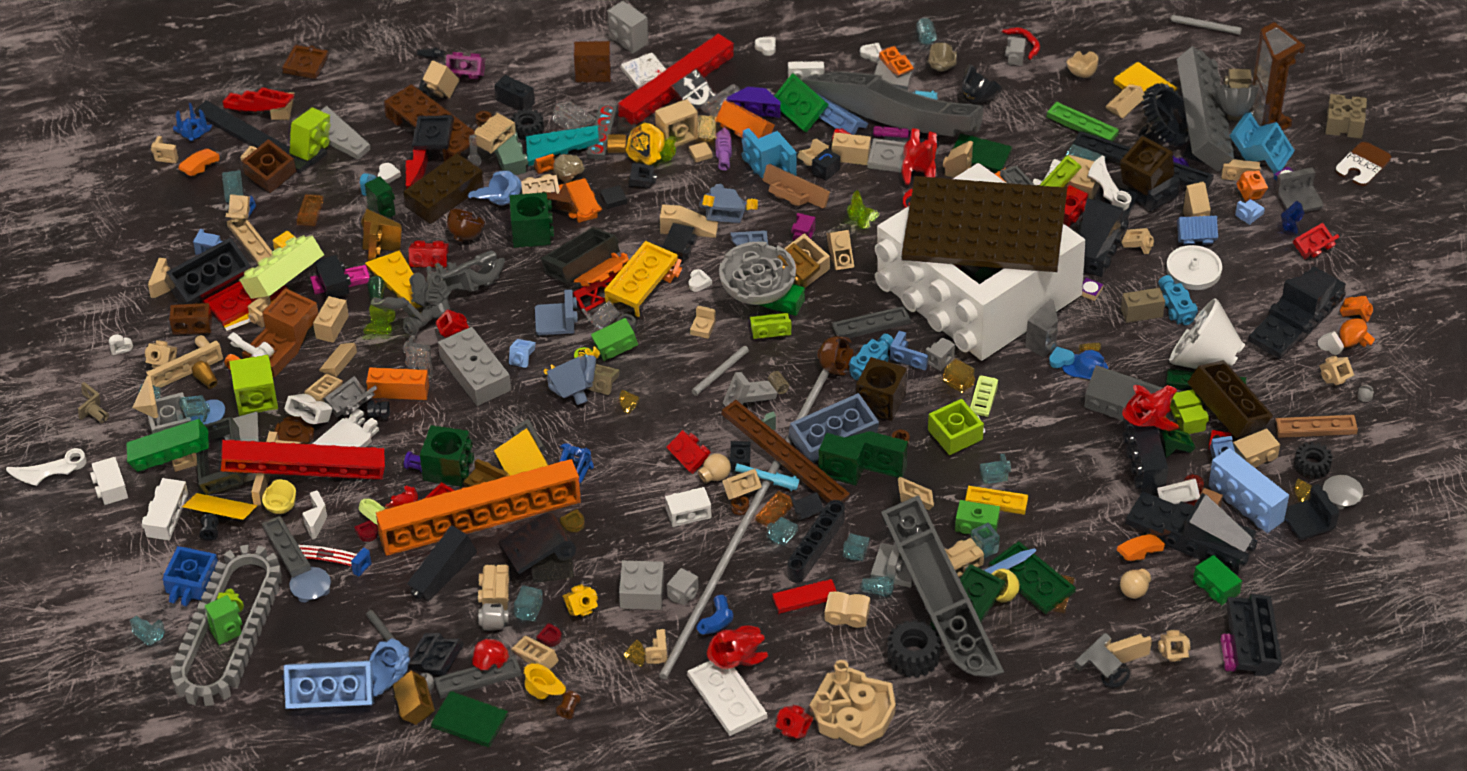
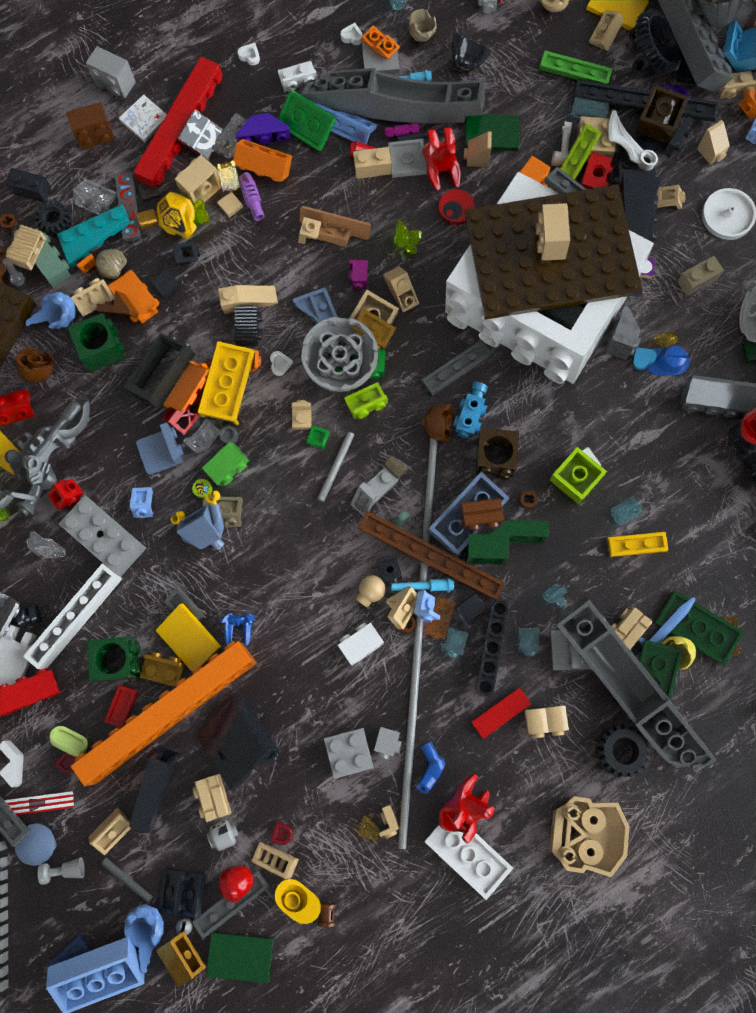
camera: 15 degrees left, 30 degrees up
blue tile [351,548,371,577] -> none
orange brick [366,368,429,400] -> none
red hair [385,486,418,509] -> none
dark purple bush [404,451,422,472] -> none
clear light blue brick [514,585,543,622] -> none
clear yellow tile [560,509,585,532] -> none
yellow brick [563,584,598,616] -> none
clear yellow tile [619,390,639,414] -> none
red bracket [666,430,711,474] -> none
sand blue torso [699,184,758,223] -> none
dark azure bracket [742,128,797,178] -> none
red brick [775,705,814,738] -> none
tan bracket [797,139,829,166] -> none
black brick [812,148,840,181] -> none
clear light blue cone [862,576,894,597] -> none
medium blue bracket [890,331,928,370] -> none
tan slope [898,477,934,510] -> none
light grey brick [925,337,955,371] -> none
clear yellow brick [943,358,975,393] -> none
bright green brick [955,500,1000,538] -> none
yellowish green slope [970,376,998,417] -> none
clear light blue brick [971,522,1000,558] -> none
dark azure brick [1158,275,1198,325] -> none
medium blue brick [1177,216,1218,245] -> none
none -> white brick [23,564,122,669]
none -> light grey piece [38,857,85,885]
none -> tan slope [89,808,131,855]
none -> tan bracket [298,217,321,244]
none -> green tile [306,425,330,450]
none -> light blue bracket [414,591,440,622]
none -> reddish brown brick [459,498,504,531]
none -> tan brick [536,203,570,261]

